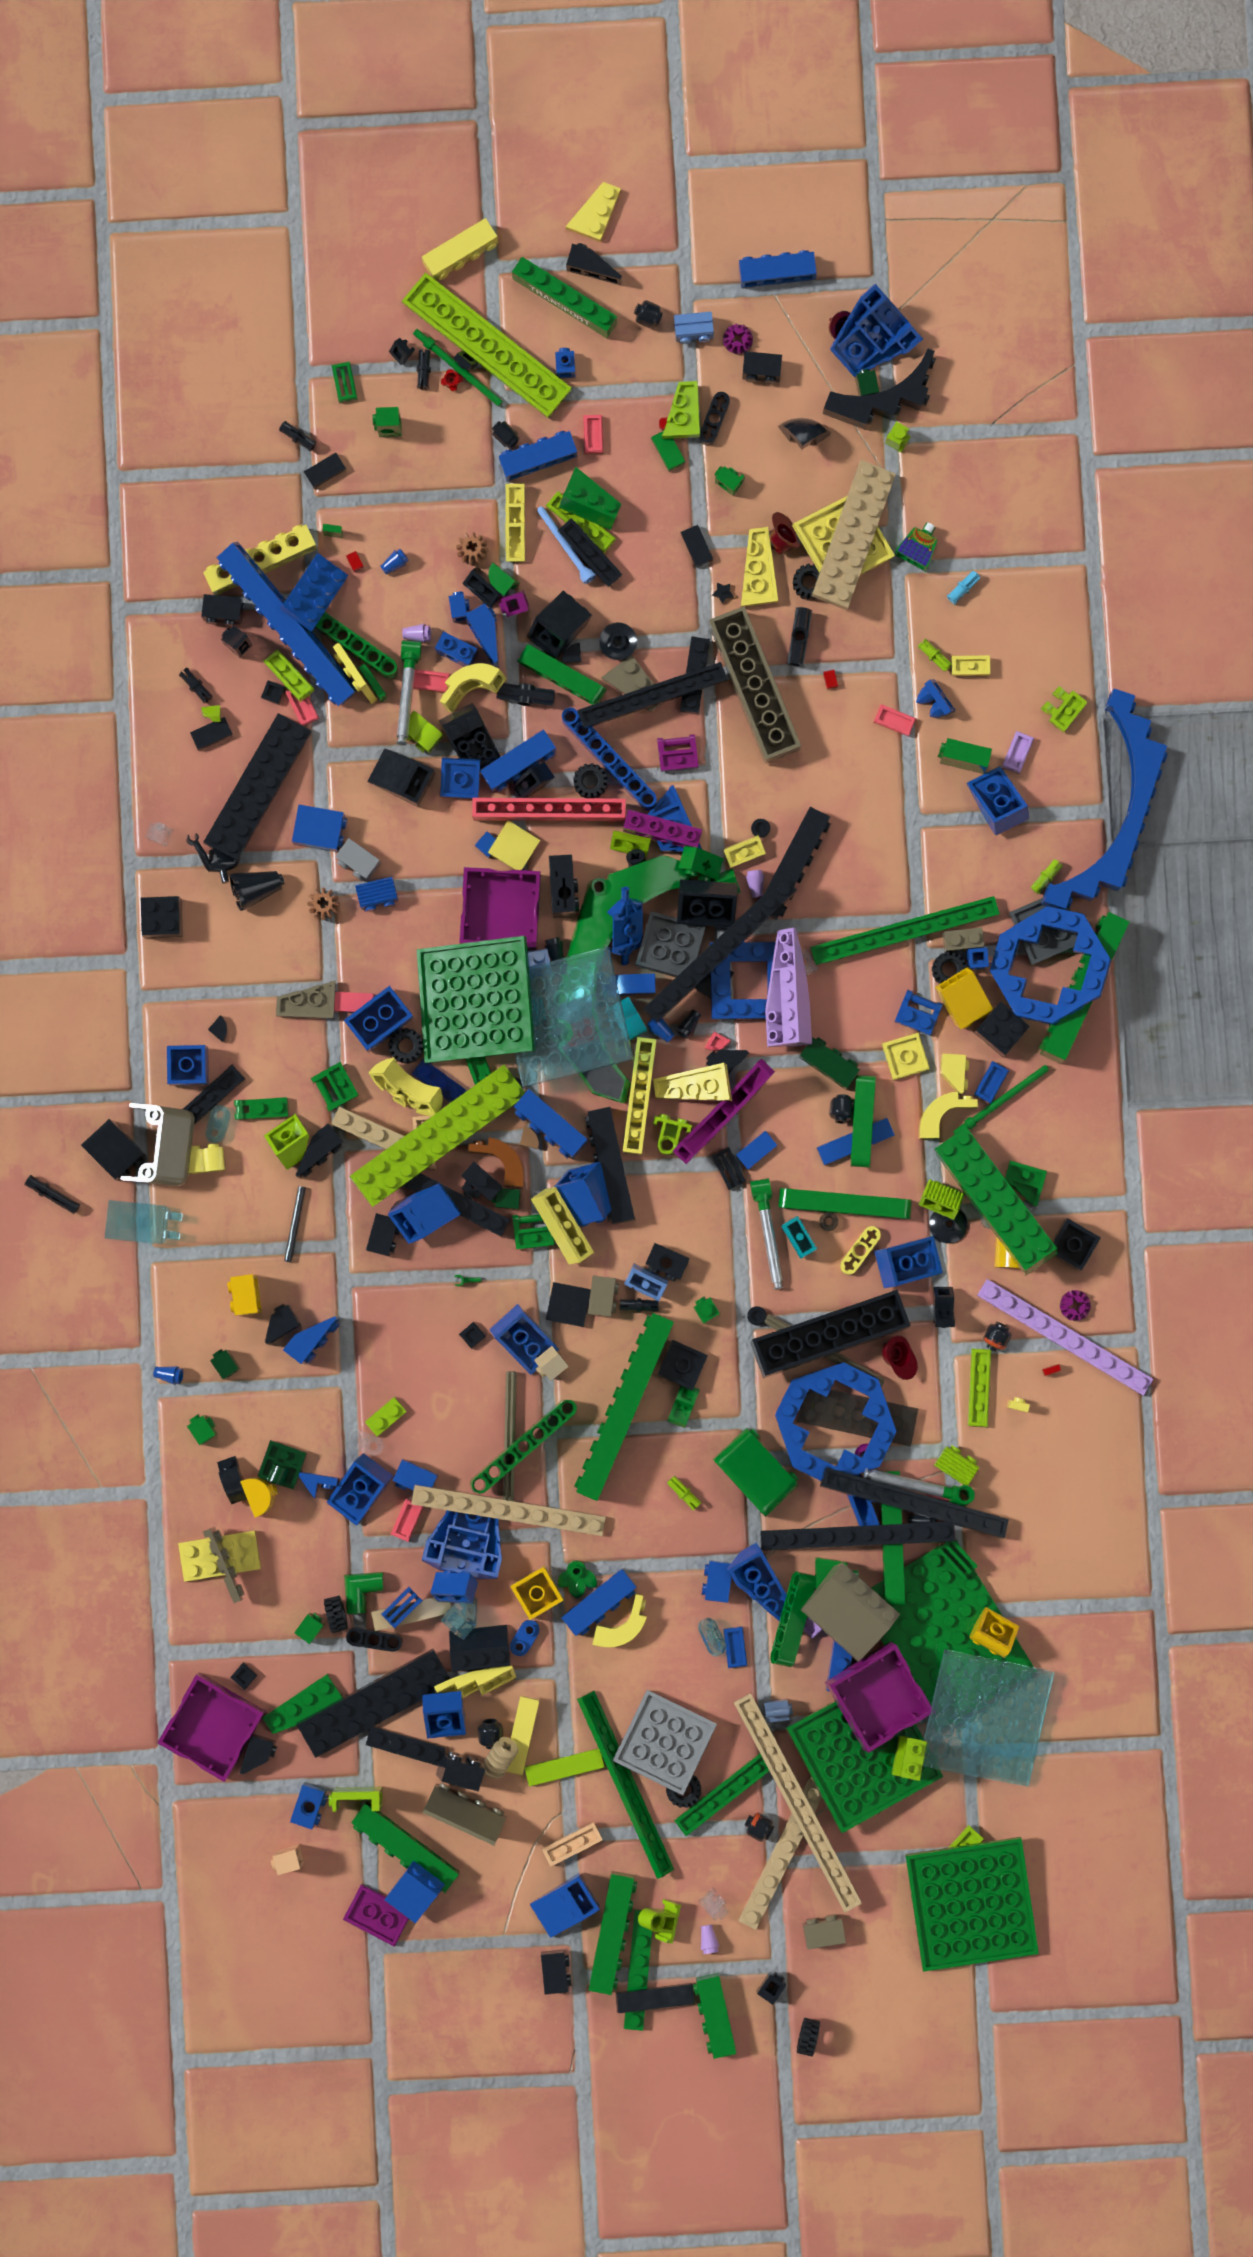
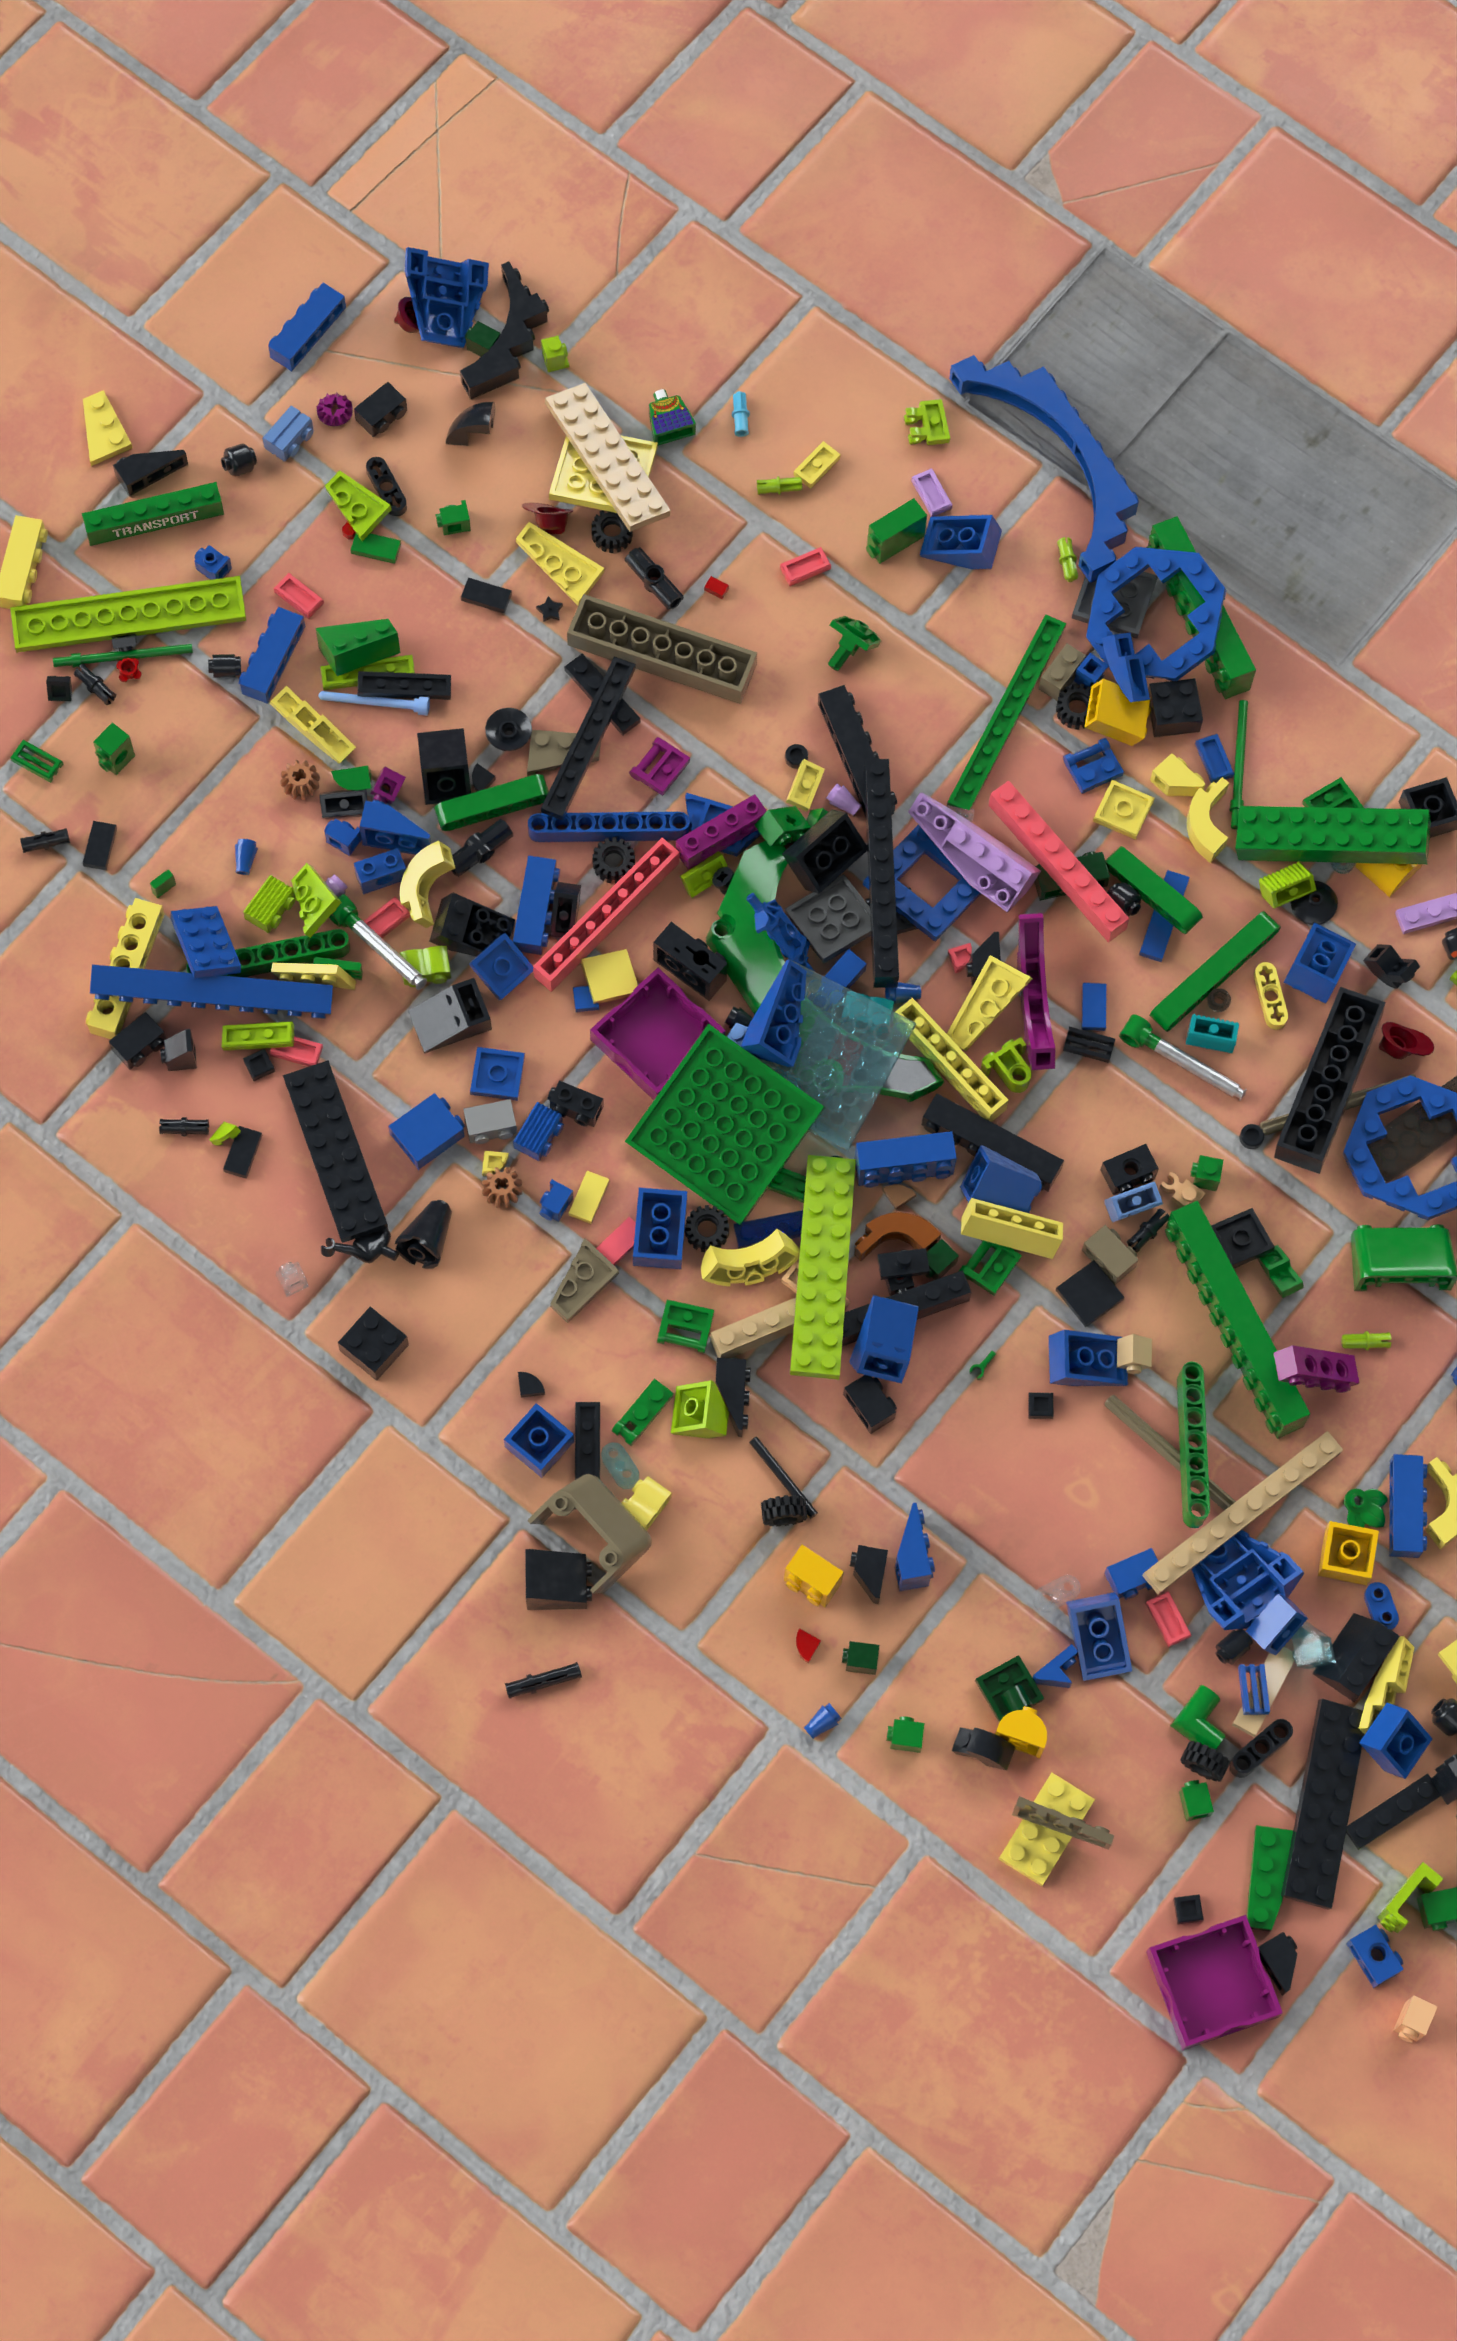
camera: 55 degrees left, 15 degrees down
clear light blue tile [104,1200,182,1244] -> none
red piece [346,551,364,572] -> none
lime plate [365,1397,407,1437] -> none
black cone [676,1009,701,1039] -> none
blue tile [916,679,955,718] -> none
none -> lime brick [243,875,296,933]
none -> lime wing [291,863,341,938]
none -> blue plate [470,1047,525,1101]
none -> light yellow tile [482,1151,509,1176]
none -> blue brick [539,1179,573,1222]
none -> black brick [547,1080,604,1127]
none -> light yellow tile [569,1171,609,1224]
none -> blue wedge [741,959,807,1067]
none -> black tyre [761,1495,807,1527]
none -> red tile [796,1628,821,1663]
none -> green piece [828,616,882,671]
none -> coral brick [989,781,1130,943]
none -> blue slope [1101,633,1150,703]
none -> light nougat plate [1160,1172,1206,1207]
none -> black brick [1215,1629,1253,1665]
none -> magenta brick [1274,1345,1360,1393]

